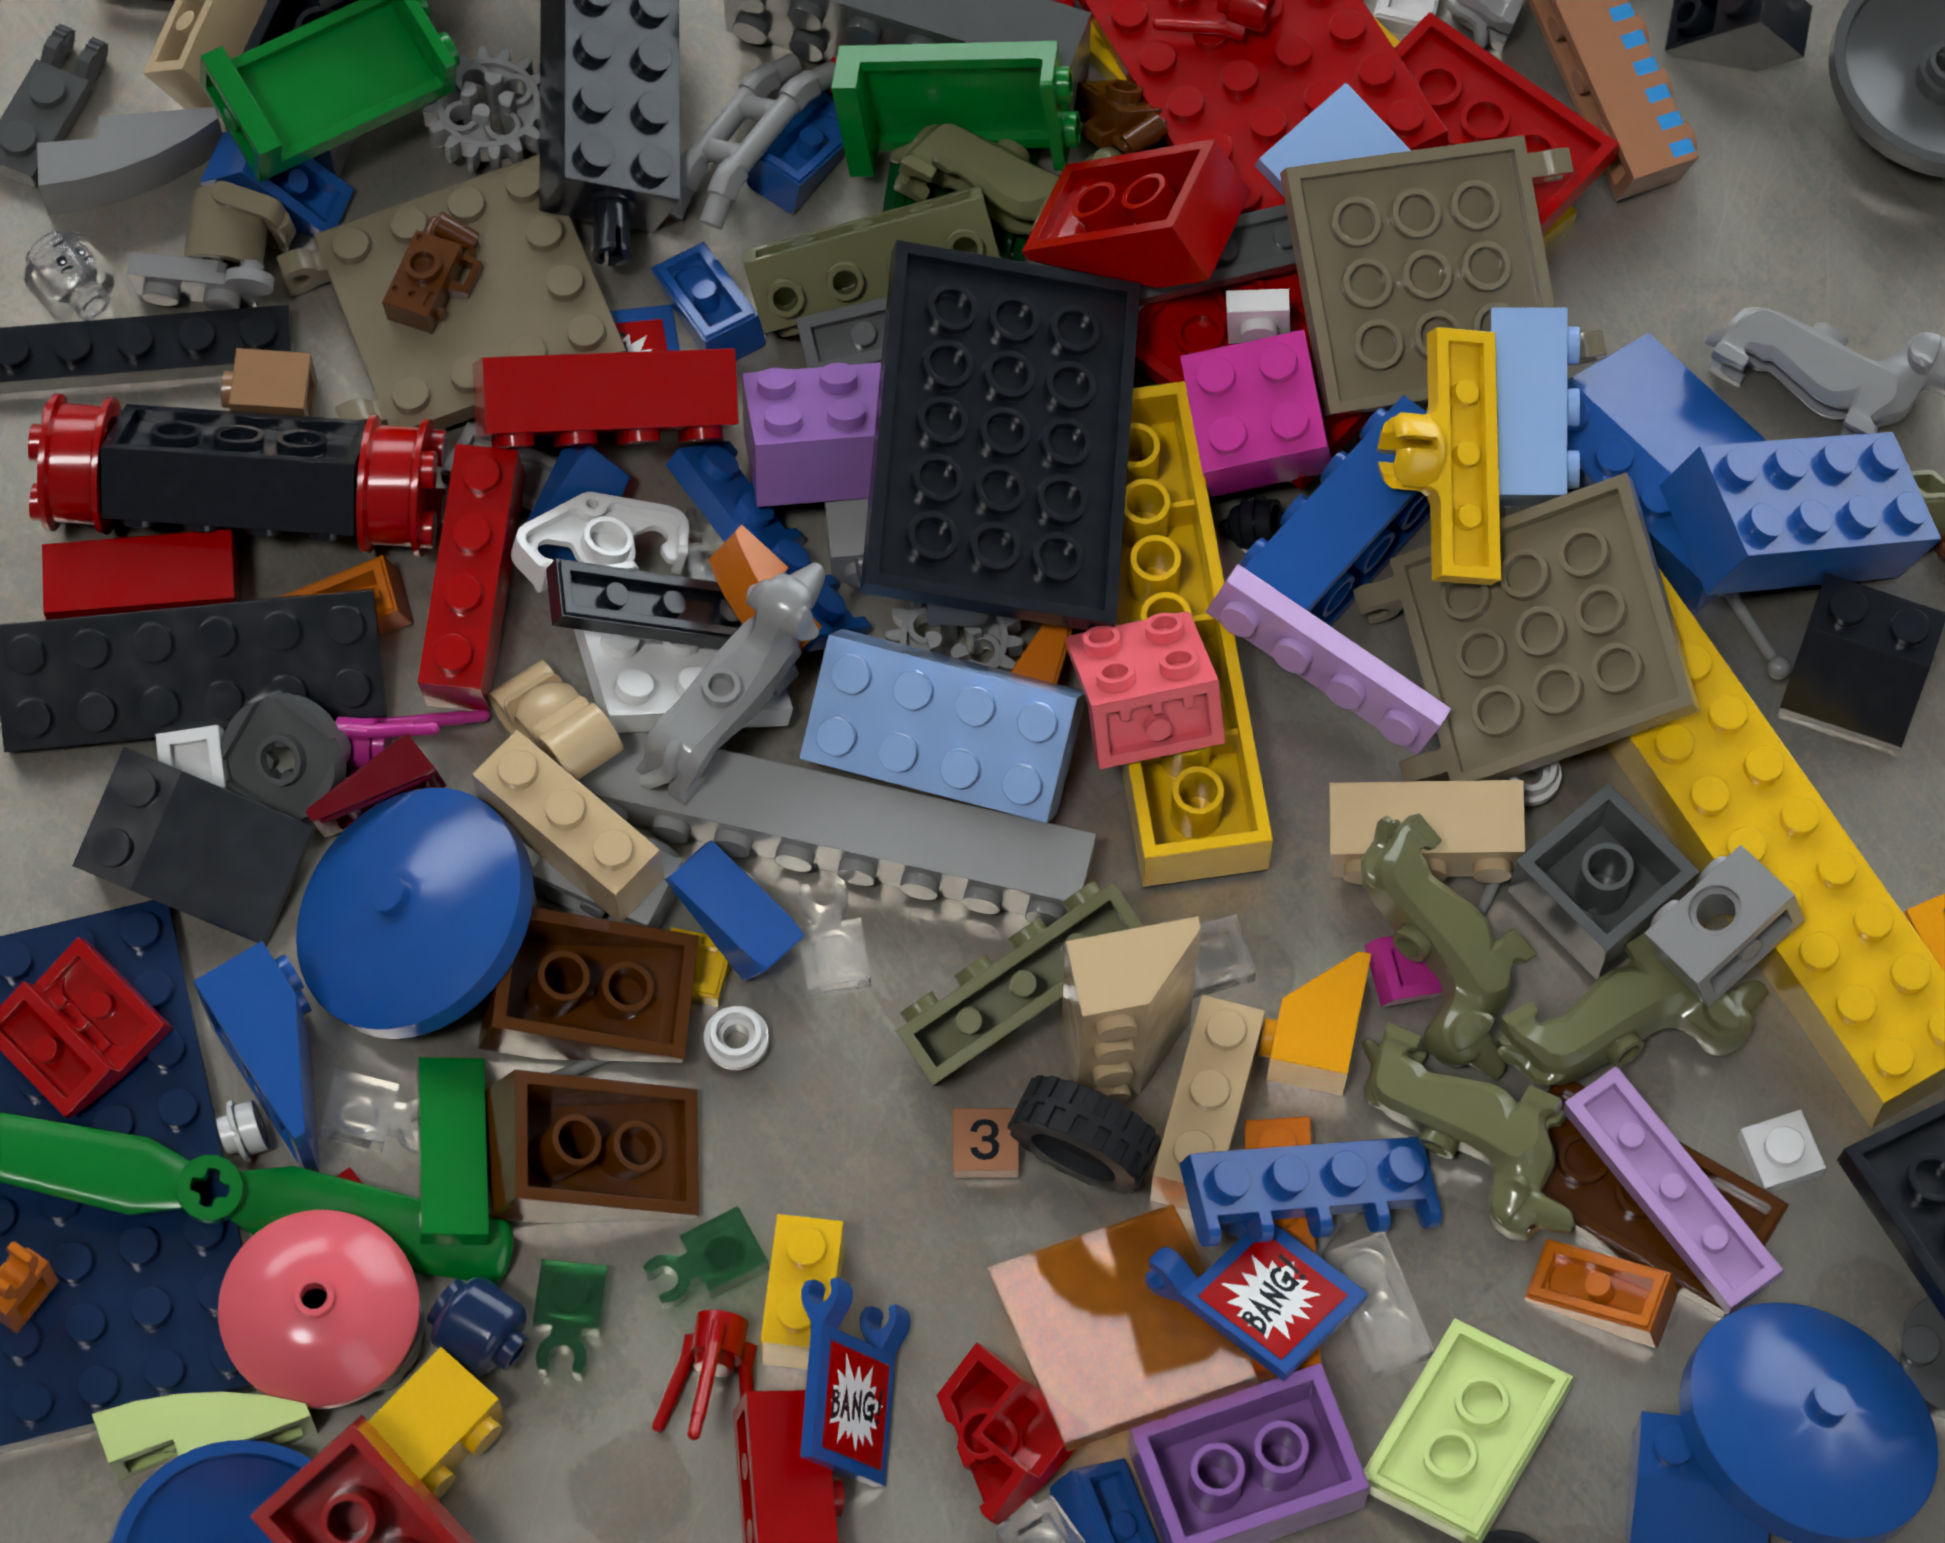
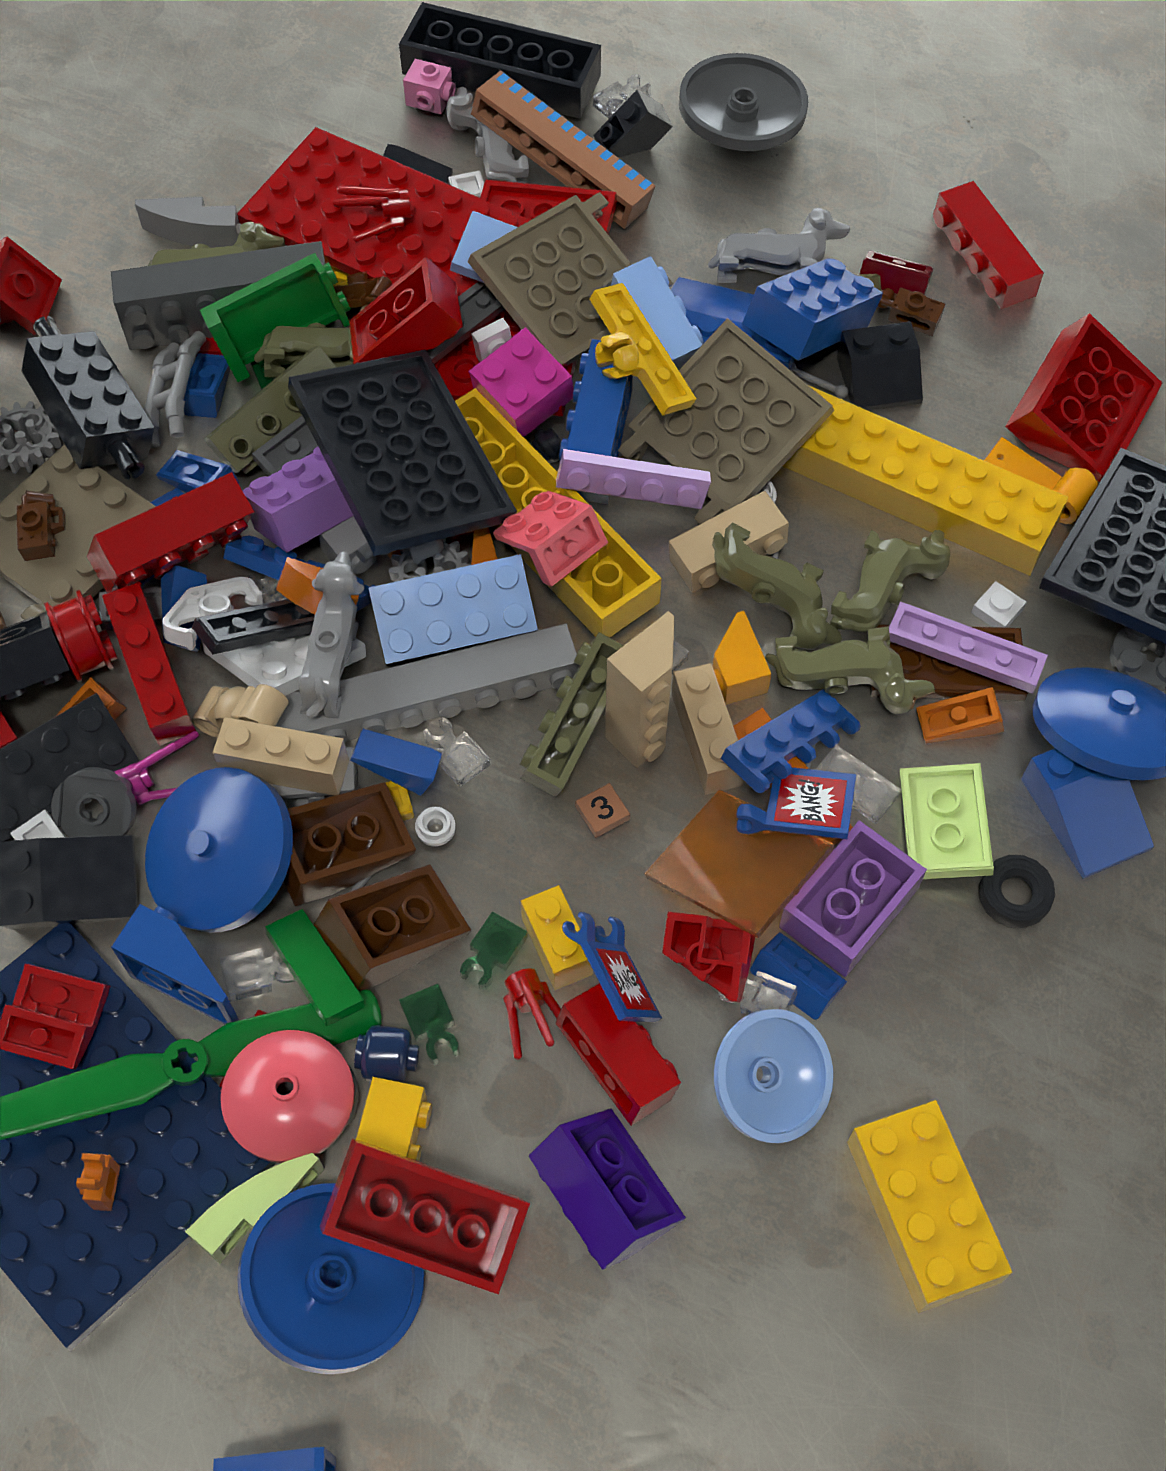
camera: 30 degrees left, 5 degrees down
white plate [216,1100,269,1163] -> none
dark red slope [305,734,447,838] -> none
black tyre [1007,1075,1161,1194] -> none
dark pink plate [1364,936,1443,1007] -> none
dark grey brick [1508,783,1700,980] -> none
light grey brick [1644,845,1805,1008] -> none

